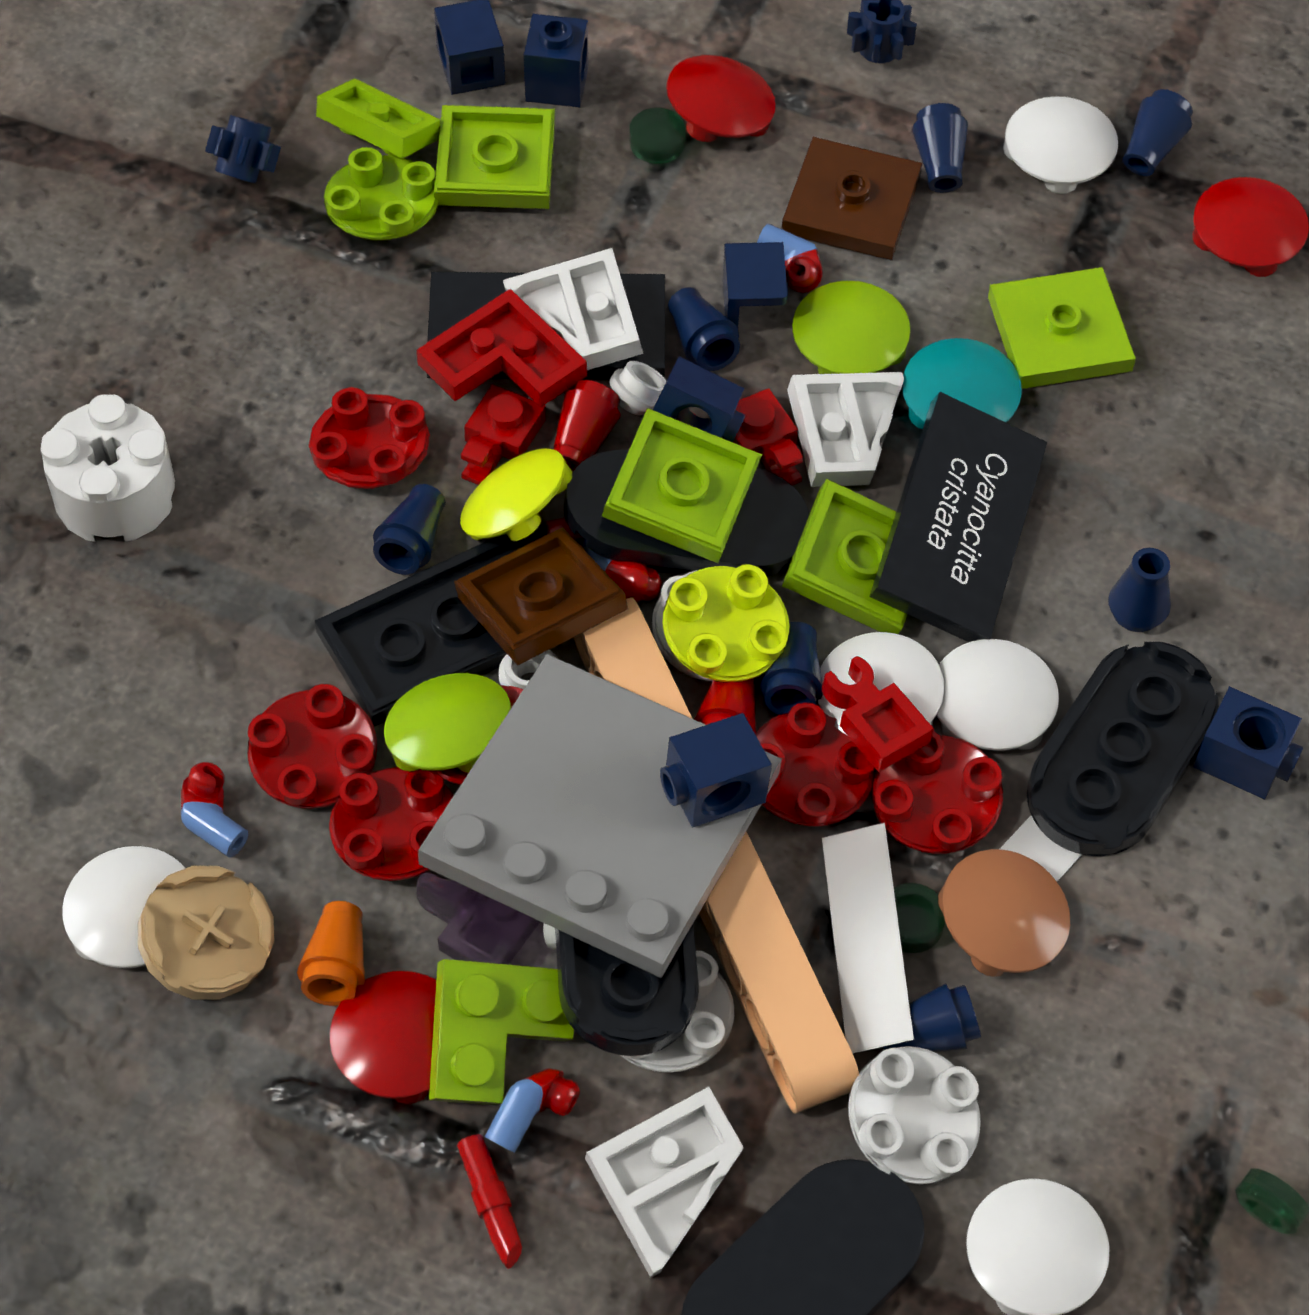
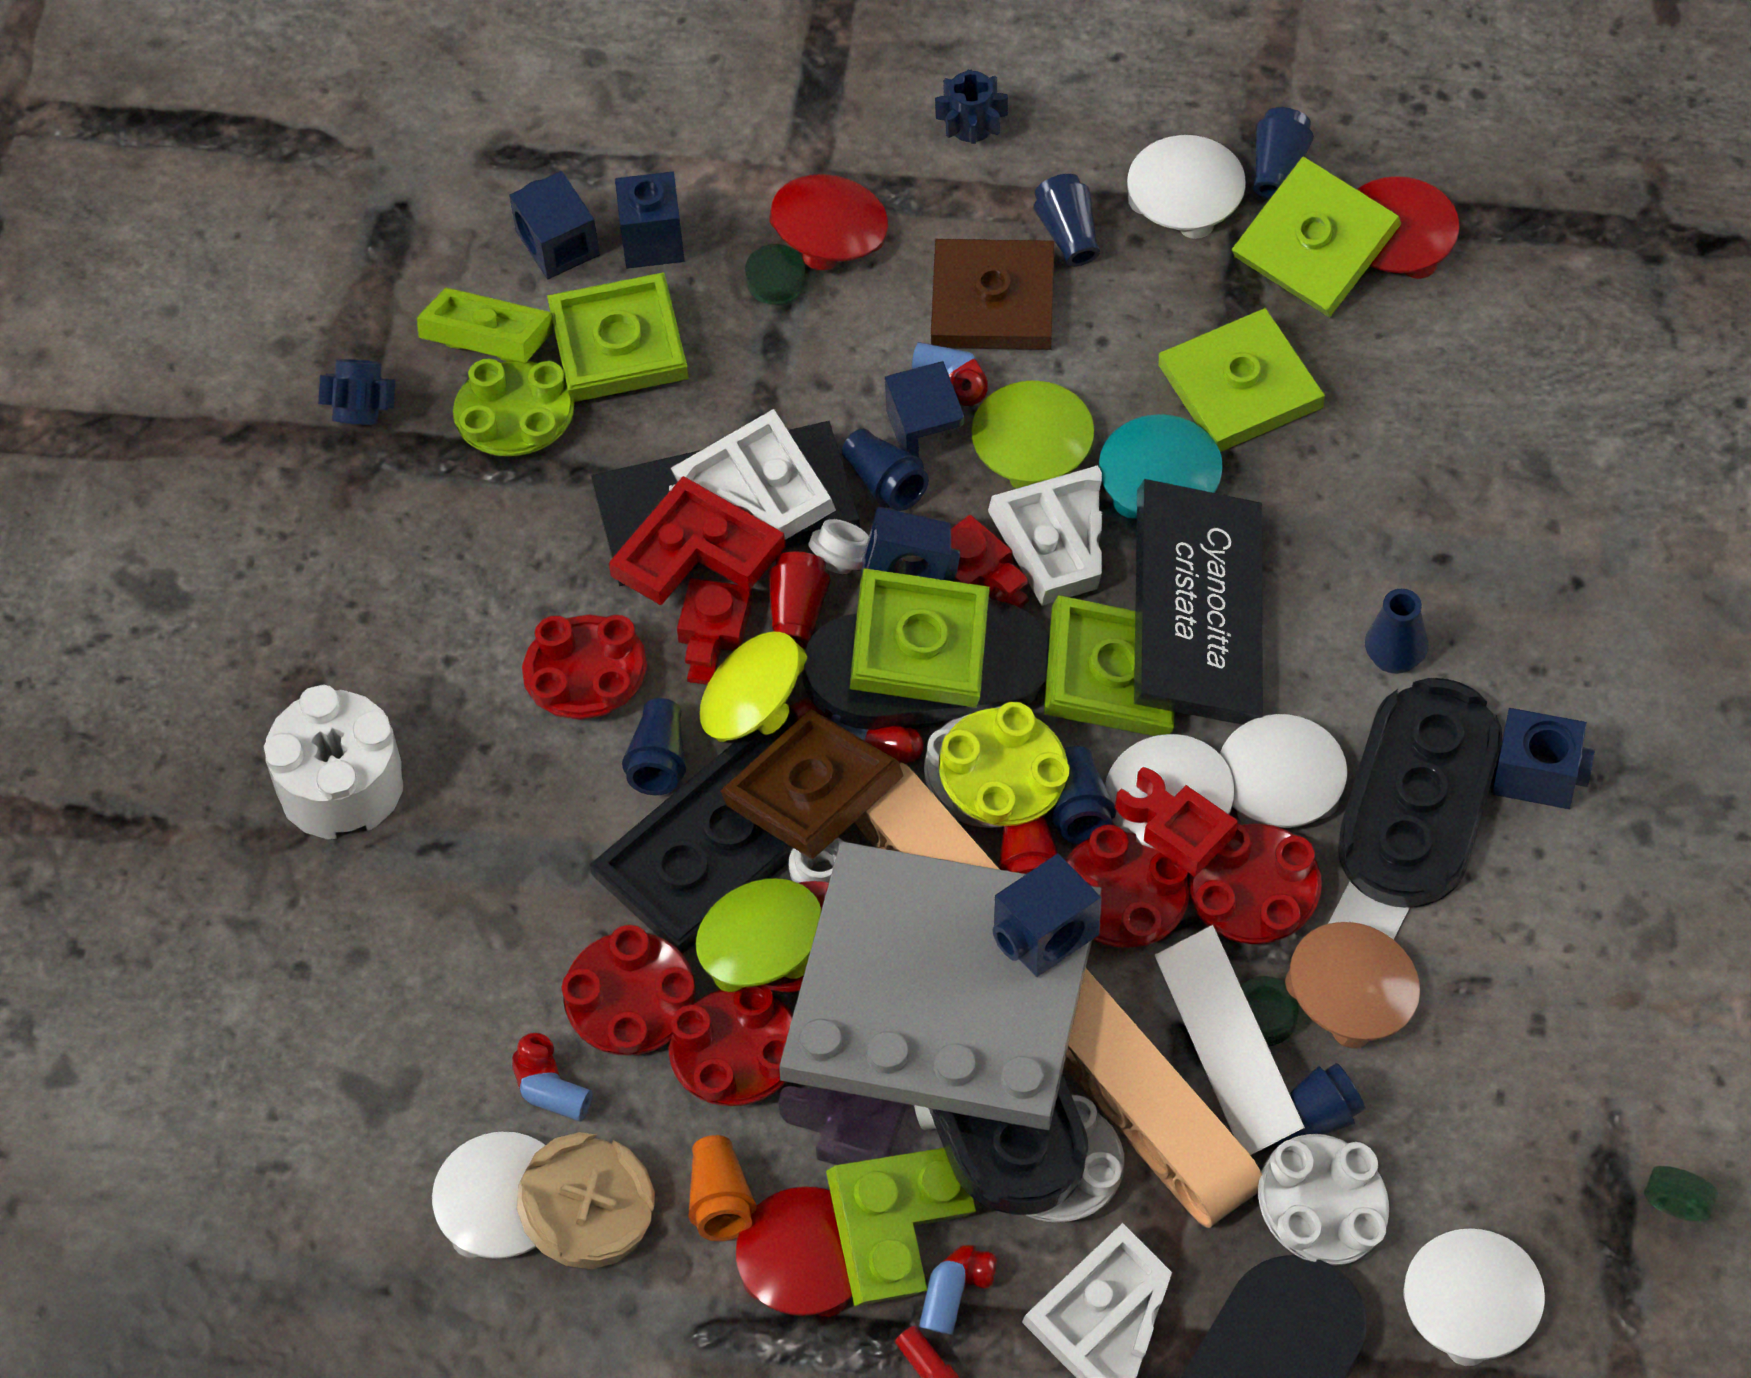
camera: 10 degrees left, 0 degrees up
none -> lime plate [1232,156,1401,318]

